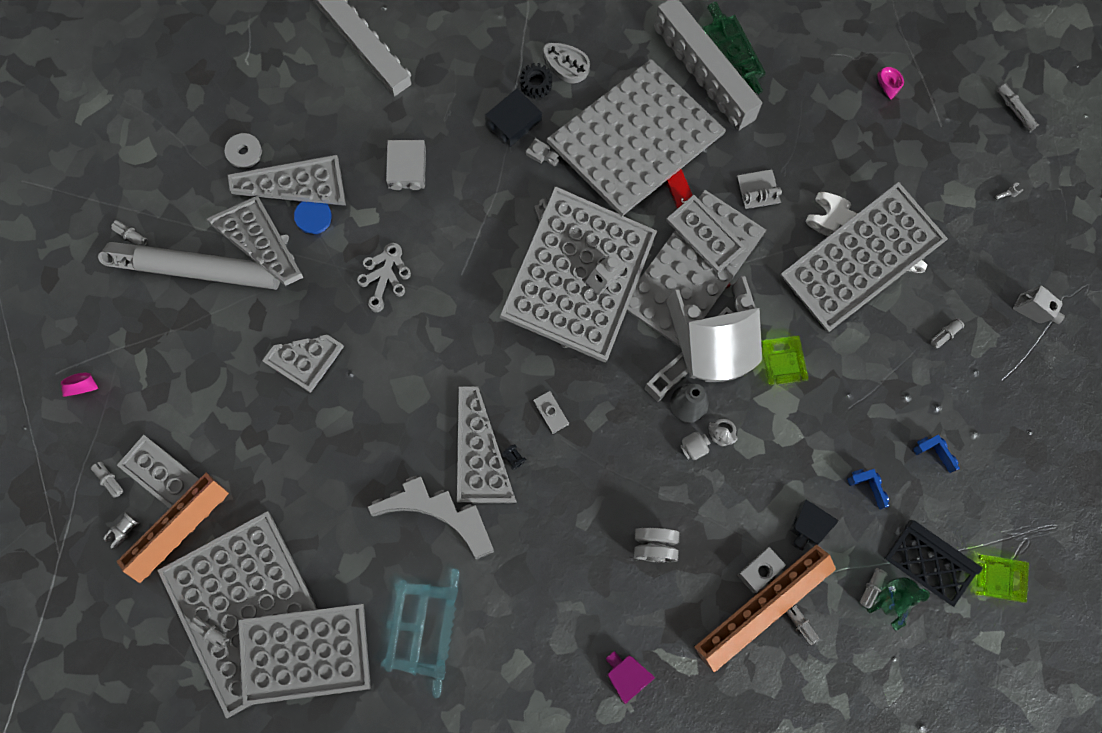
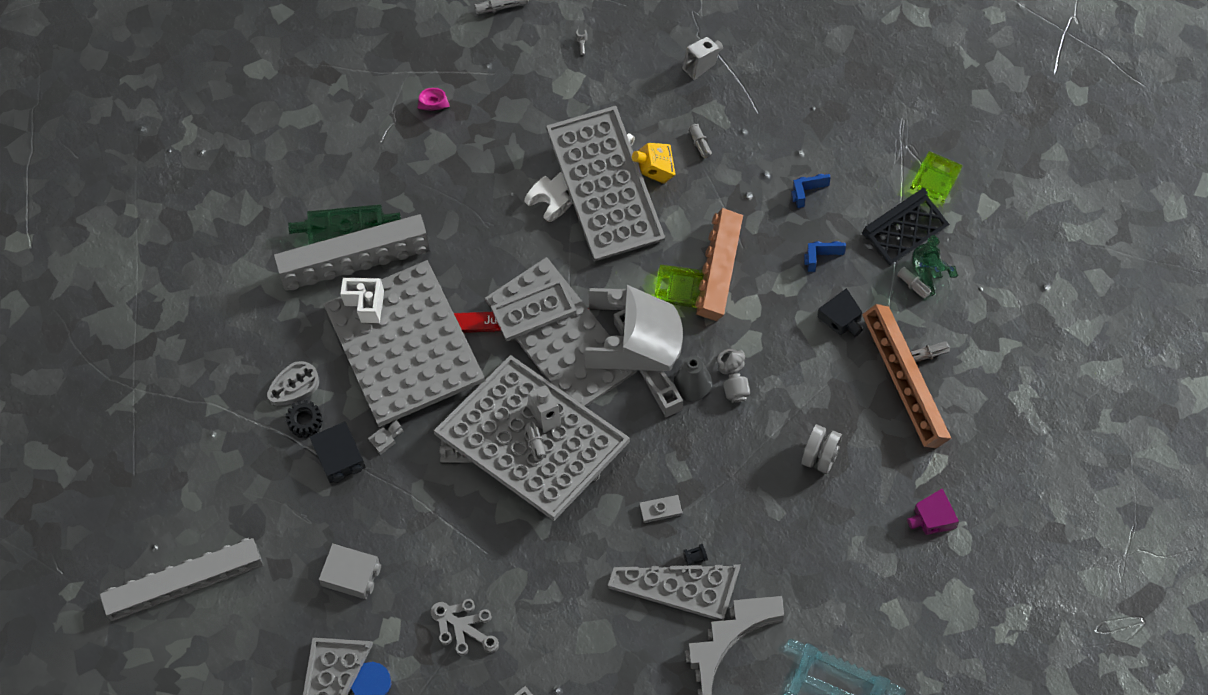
camera: 65 degrees left, 10 degrees down
light grey hinge [737,170,782,209] -> none
light grey brick [737,547,786,593] -> none
none -> white brick [341,278,384,323]
none -> light grey axle [526,422,546,461]
none -> yellow torso [632,143,675,184]
none -> nougat brick [695,208,743,321]

